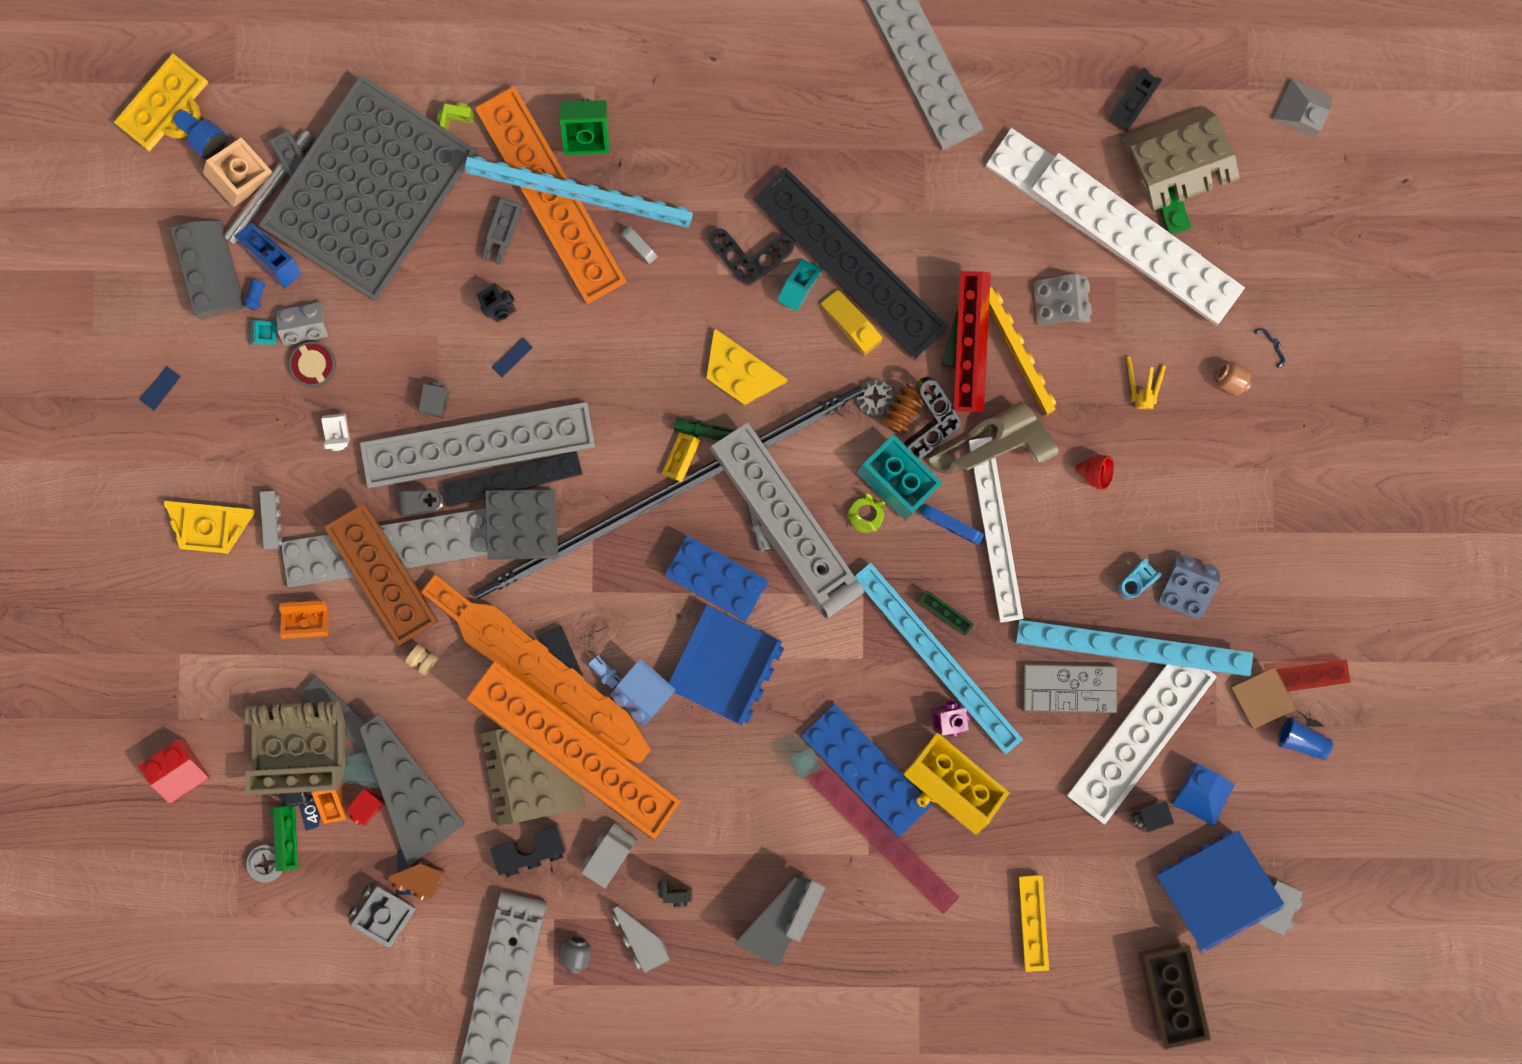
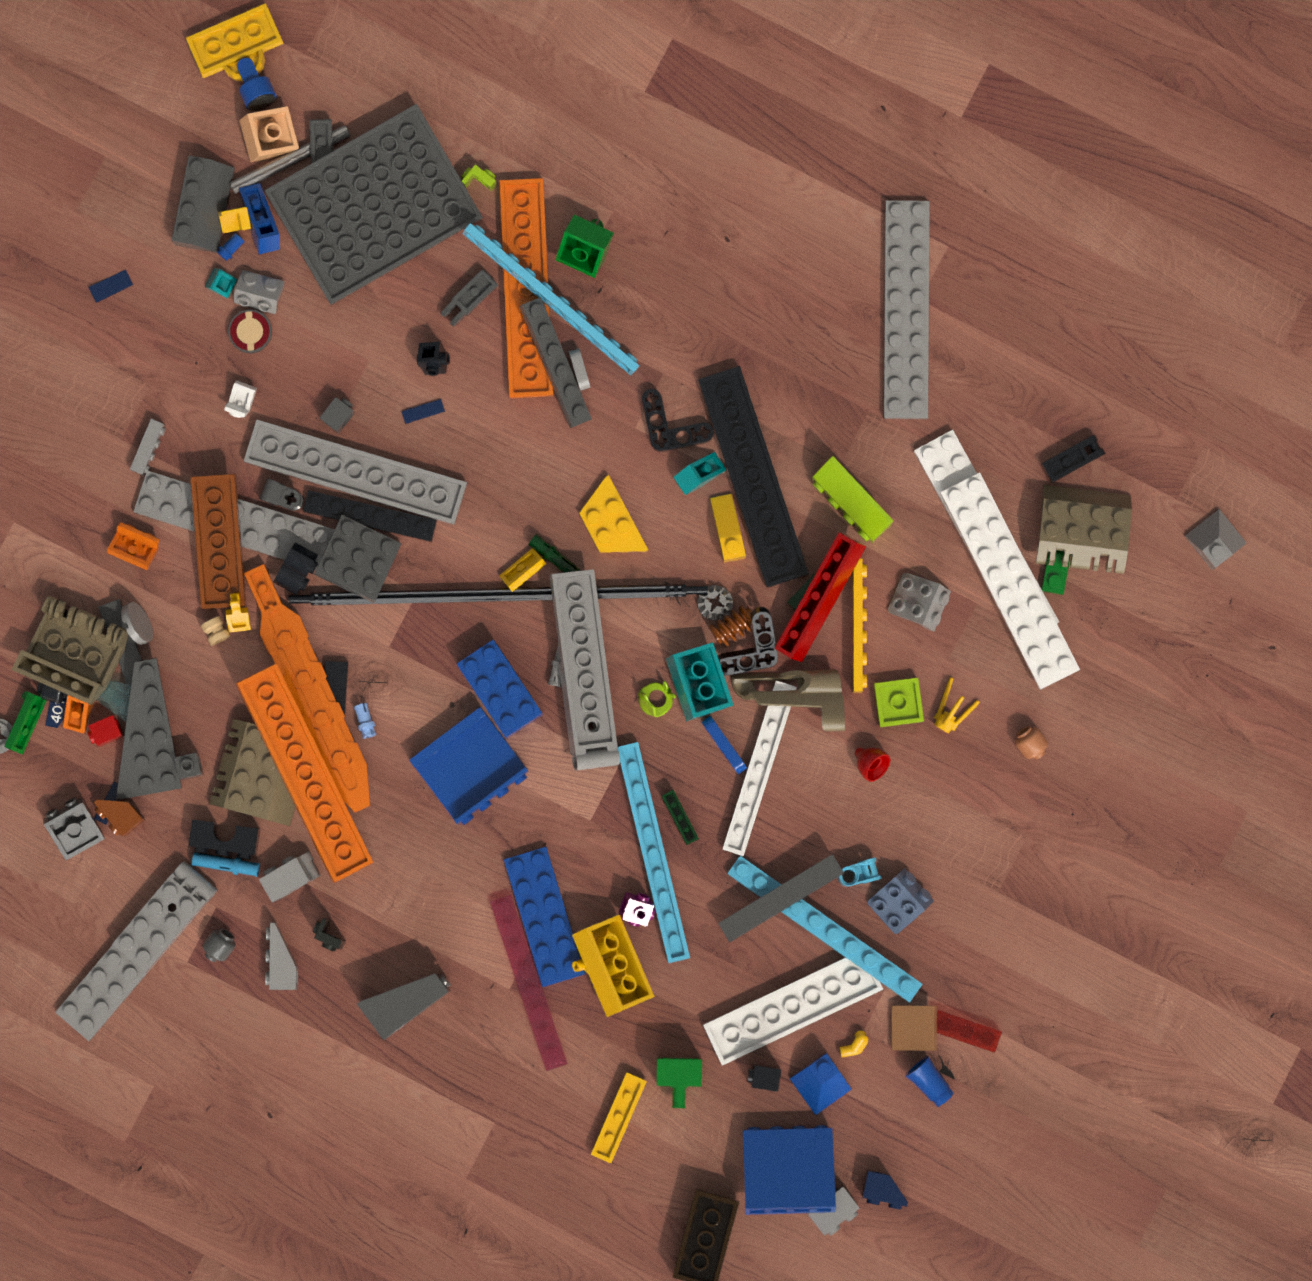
camera: 30 degrees right, 0 degrees up
yellow wing [164,501,255,554] -> none
medium blue slope [610,659,676,726] -> none
light grey piece [785,880,826,942] -> none
clear light blue brick [791,747,821,778] -> none
light grey tile [1023,665,1118,713] -> none
dark blue piece [1255,328,1285,368] -> none
none -> light grey tile [121,602,153,645]
none -> dark grey brick [174,753,204,780]
none -> dark azure pin [192,852,260,877]
none -> yellow panel [218,207,251,233]
none -> yellow plate [226,593,251,633]
none -> black brick [273,542,319,595]
none -> dark grey plate [519,297,592,428]
none -> green brick [657,1058,702,1108]
none -> dark grey tile [718,854,844,942]
none -> lime slope [812,456,894,543]
none -> yellow arm [839,1031,868,1058]
none -> dark blue slope [862,1170,908,1210]
none -> lime plate [874,678,924,728]

